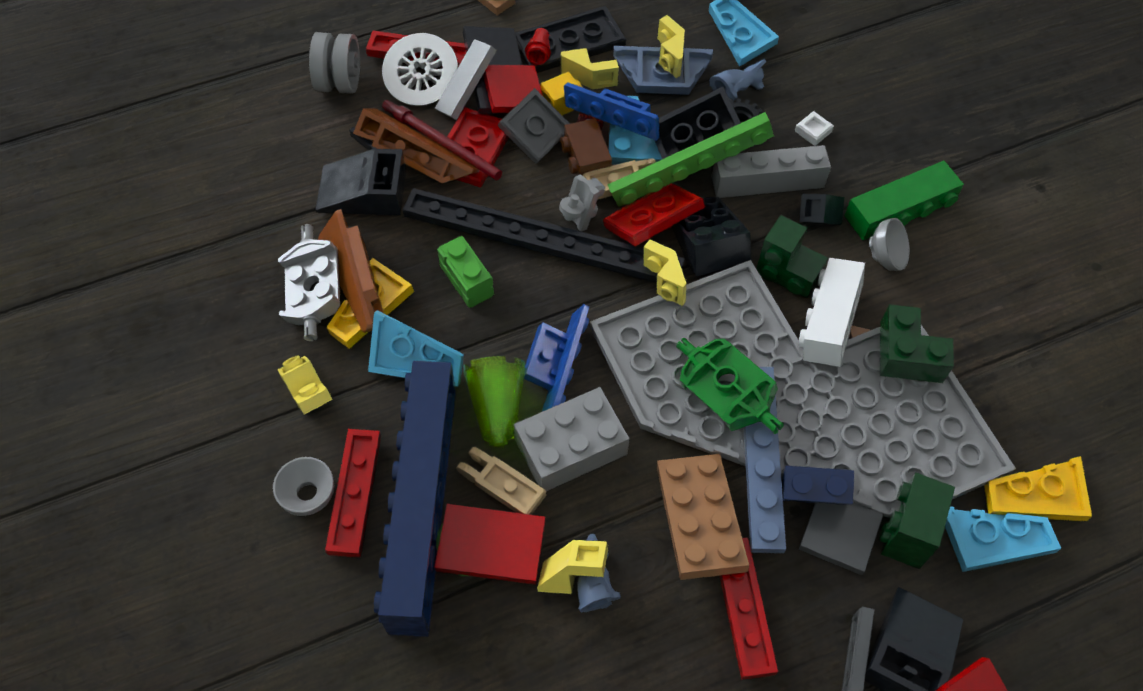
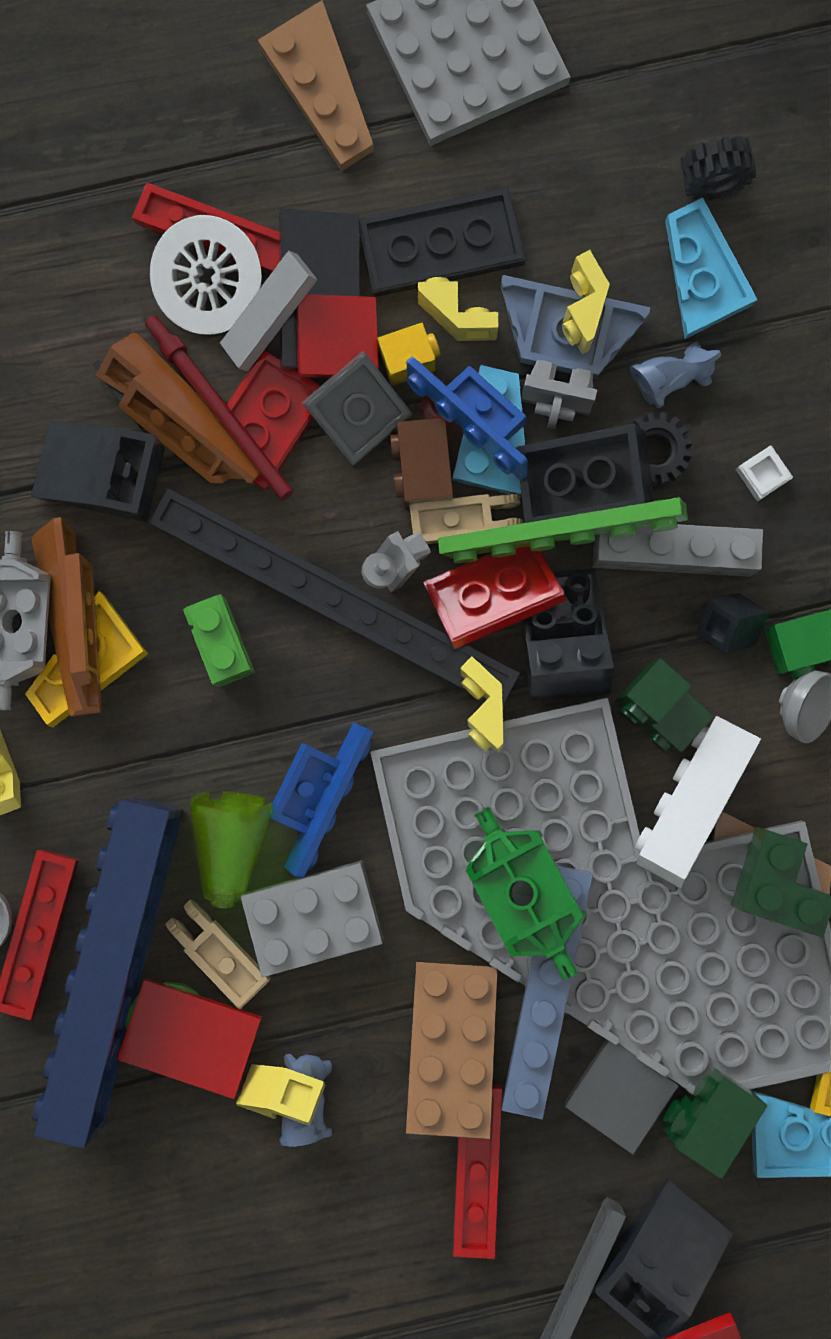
camera: 15 degrees right, 25 degrees up
light grey wheel [309,32,360,93] -> none
medium azure wing [368,310,464,387] -> none
red cone [525,28,551,65] -> none
dark blue brick [782,466,854,505] -> none
none -> light grey hips [521,360,597,430]

